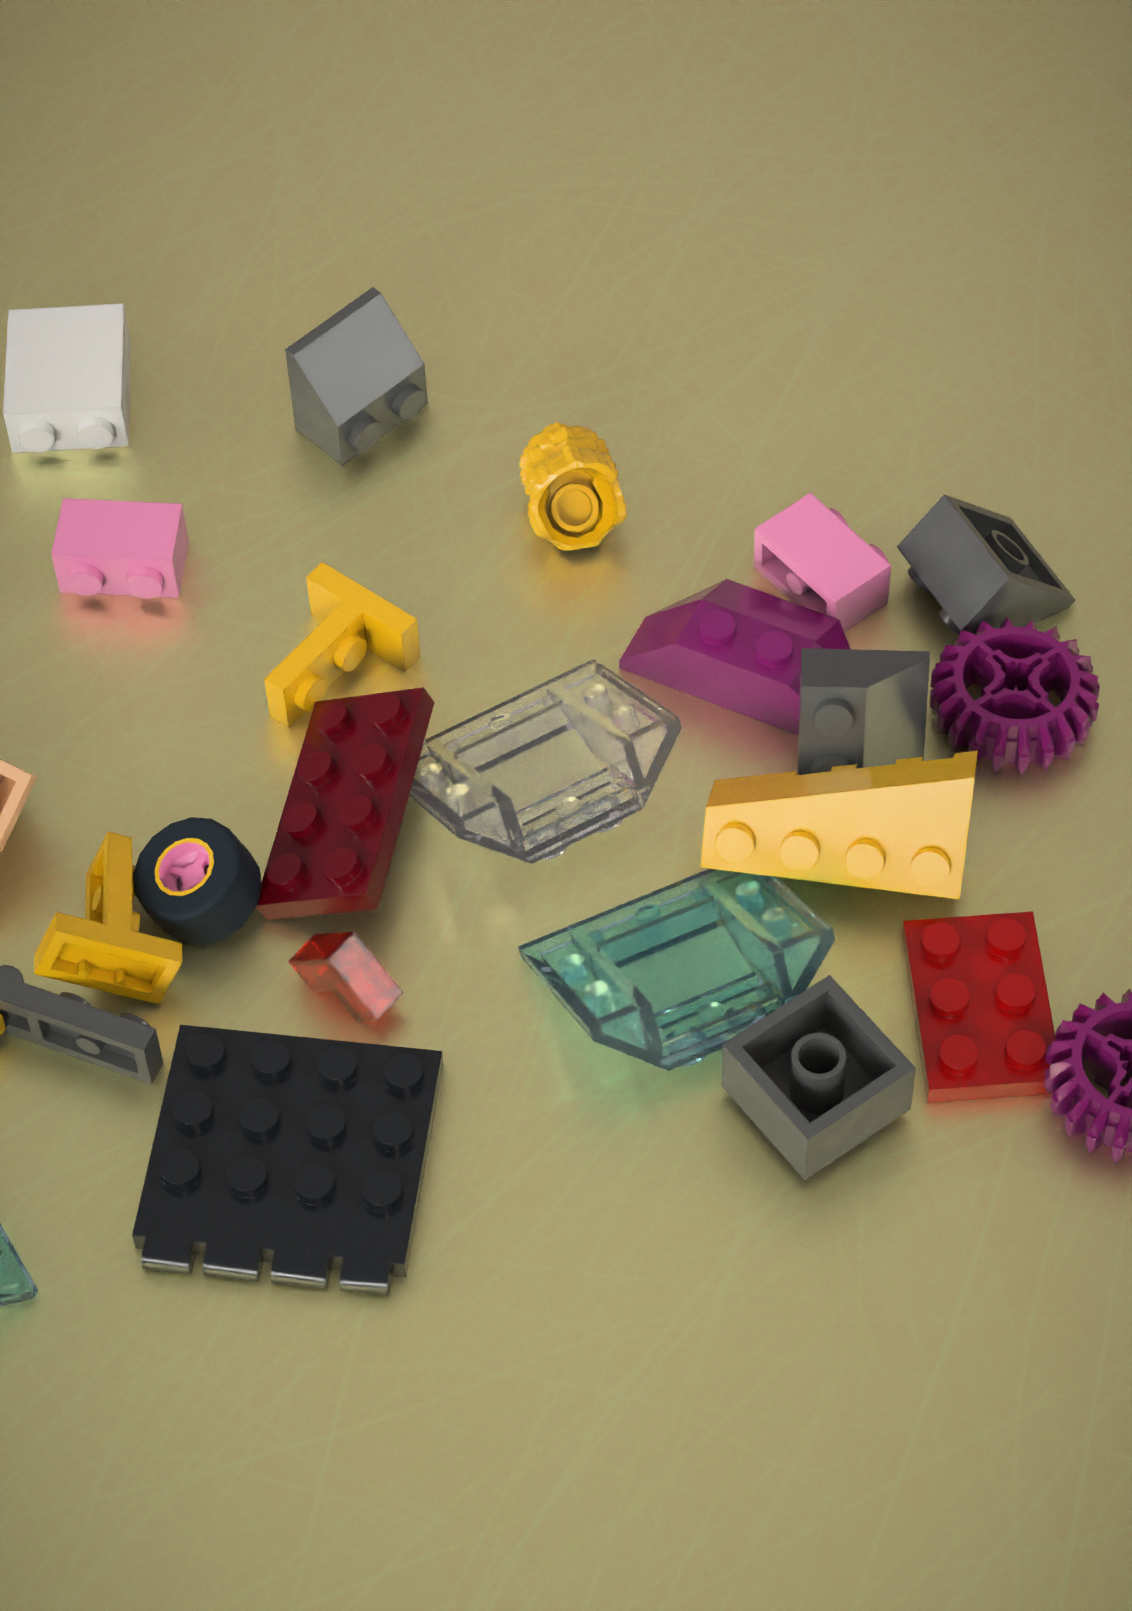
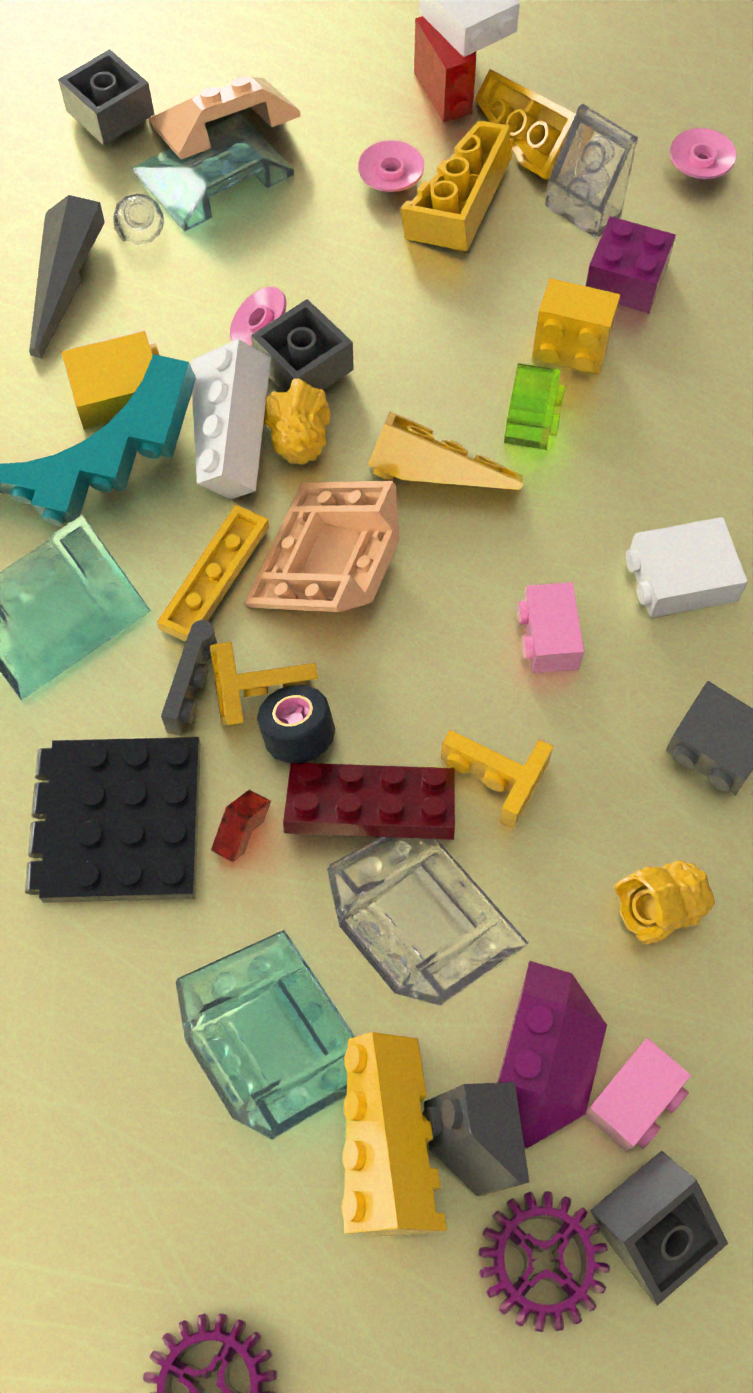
camera: 80 degrees right, 10 degrees up
dark grey brick [721,975,916,1180] -> none
red plate [902,911,1055,1103] -> none

